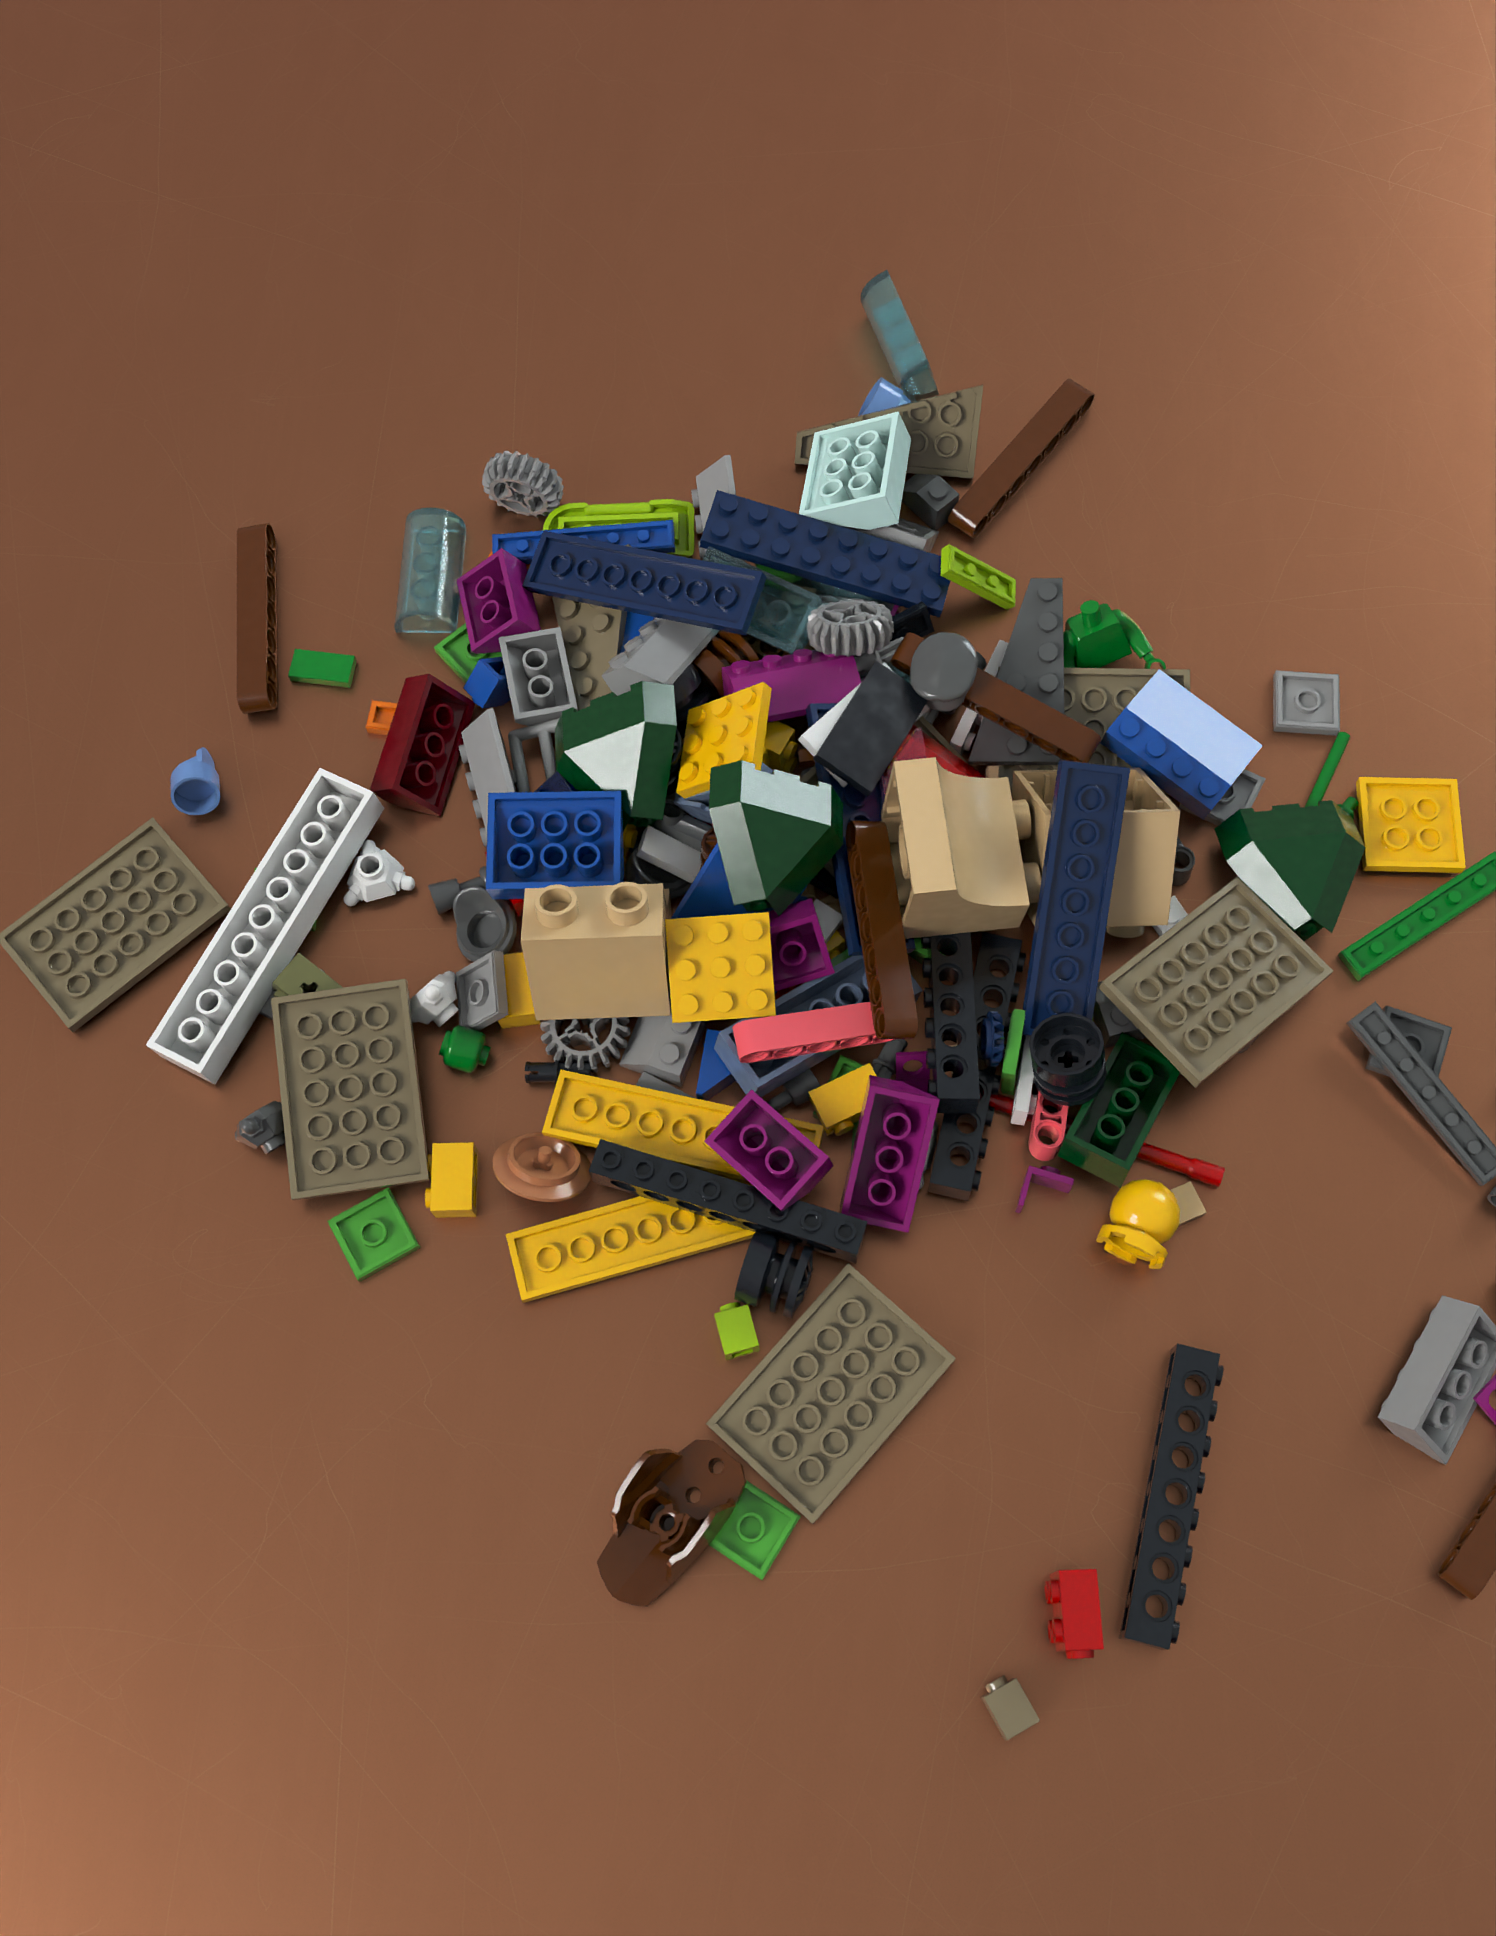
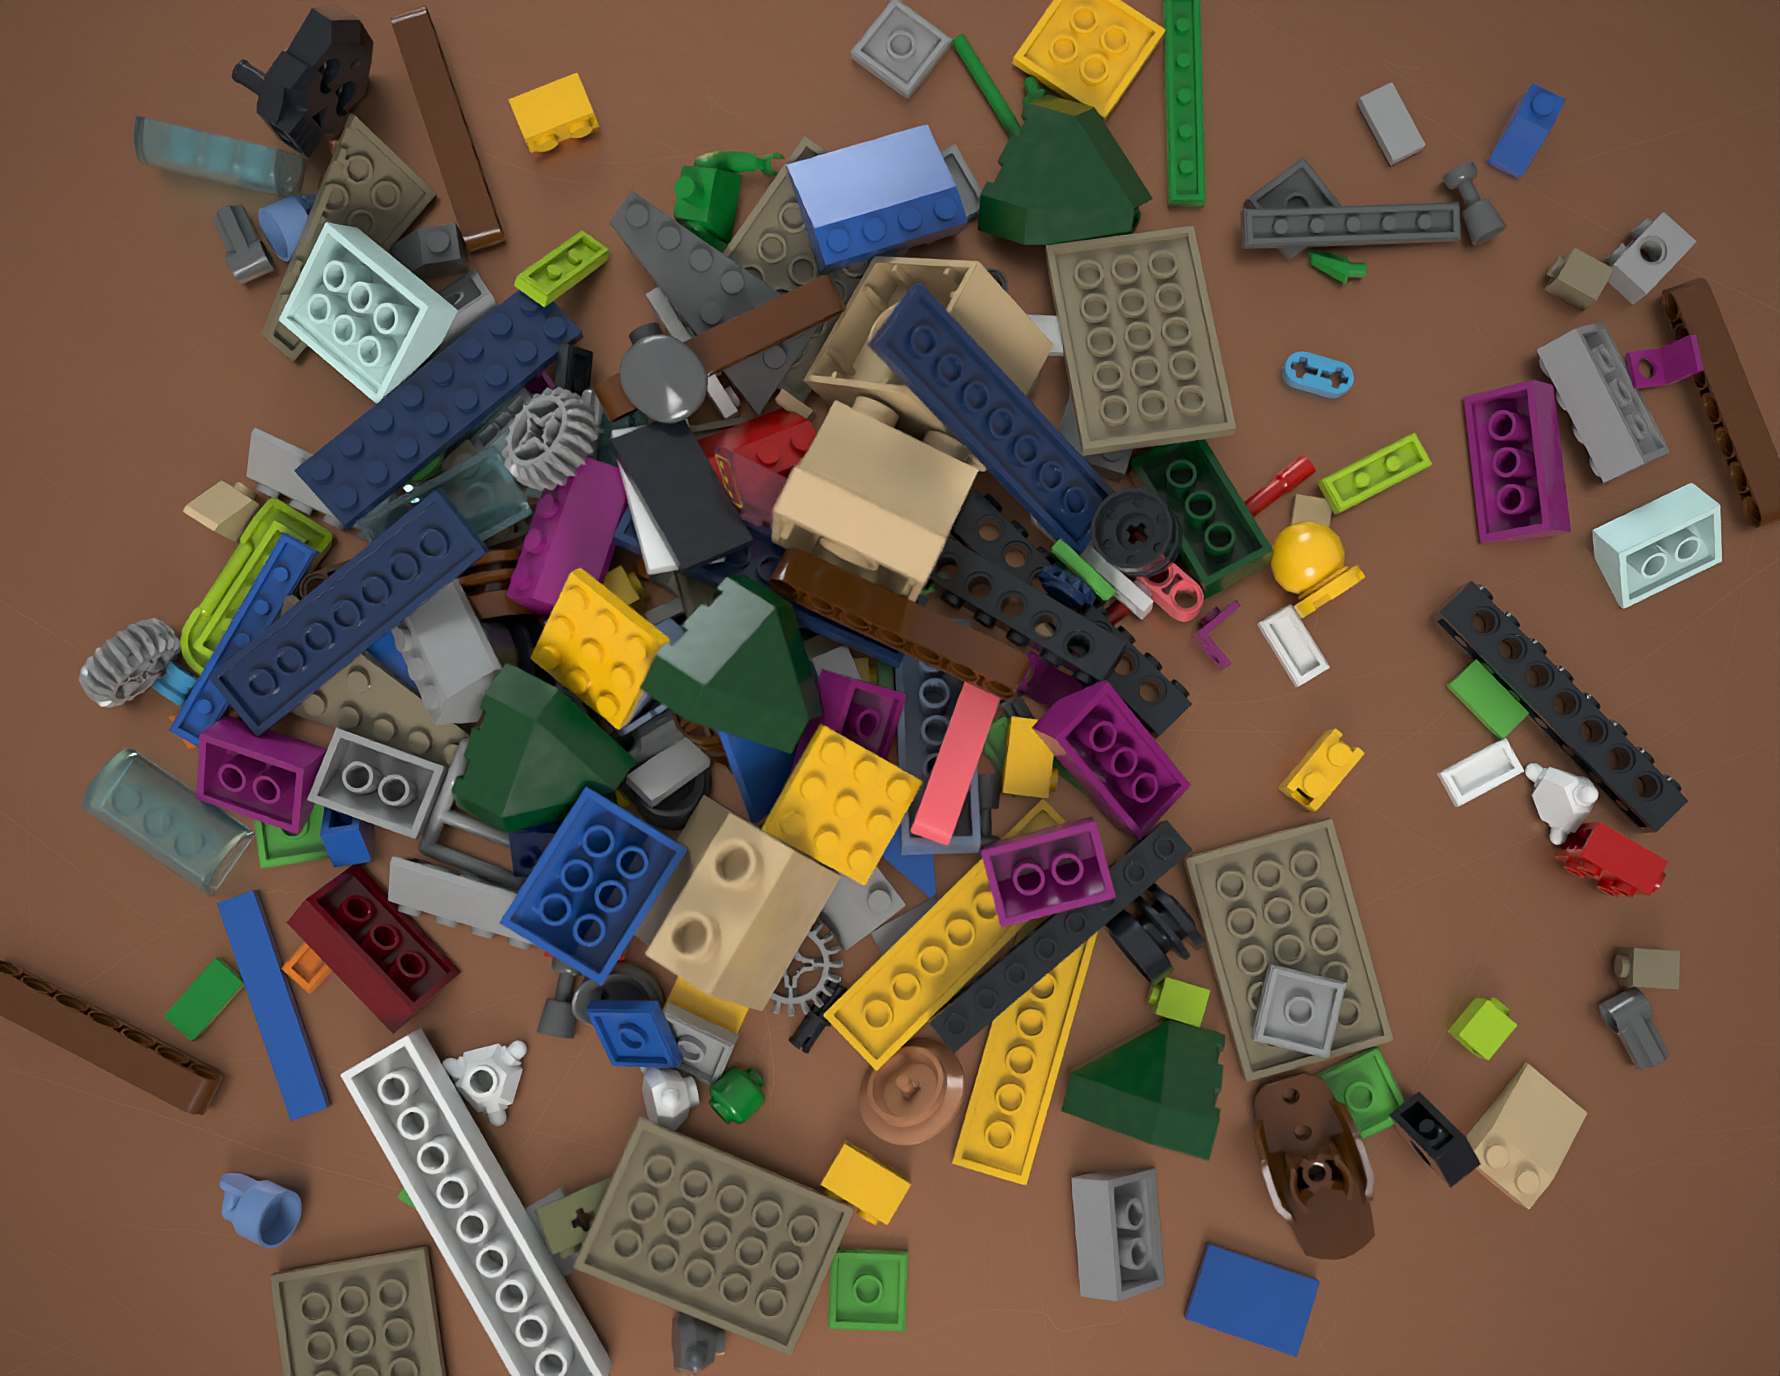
camera: 65 degrees left, 15 degrees up
none -> dark azure wheel [152,660,199,706]
none -> tan slope [183,480,262,544]
none -> dark grey piece [212,204,276,285]
none -> blue tile [217,890,331,1121]
none -> black brick [232,6,374,159]
none -> yellow brick [508,72,599,153]
none -> blue tile [585,1000,684,1068]
none -> dark green panel [1061,1017,1226,1161]
none -> light grey slope [1071,1167,1165,1302]
none -> blue tile [1184,1242,1320,1357]
none -> light grey tile [1251,964,1346,1059]
none -> white tile [1257,603,1330,687]
none -> yellow brick [1278,728,1365,813]
none -> dark azure beam [1281,351,1354,398]
none -> green bar [1308,249,1367,283]
none -> lime tile [1317,432,1433,515]
none -> black brick [1389,1092,1481,1188]
none -> white tile [1437,738,1524,807]
none -> bright green tile [1446,659,1529,740]
none -> lime brick [1447,997,1518,1060]
none -> magenta slope [1463,380,1571,543]
none -> tan slope [1466,1063,1587,1209]
none -> white rock [1525,763,1598,845]
none -> light aqua slope [1592,482,1722,609]
none -> dark grey piece [1599,987,1670,1070]

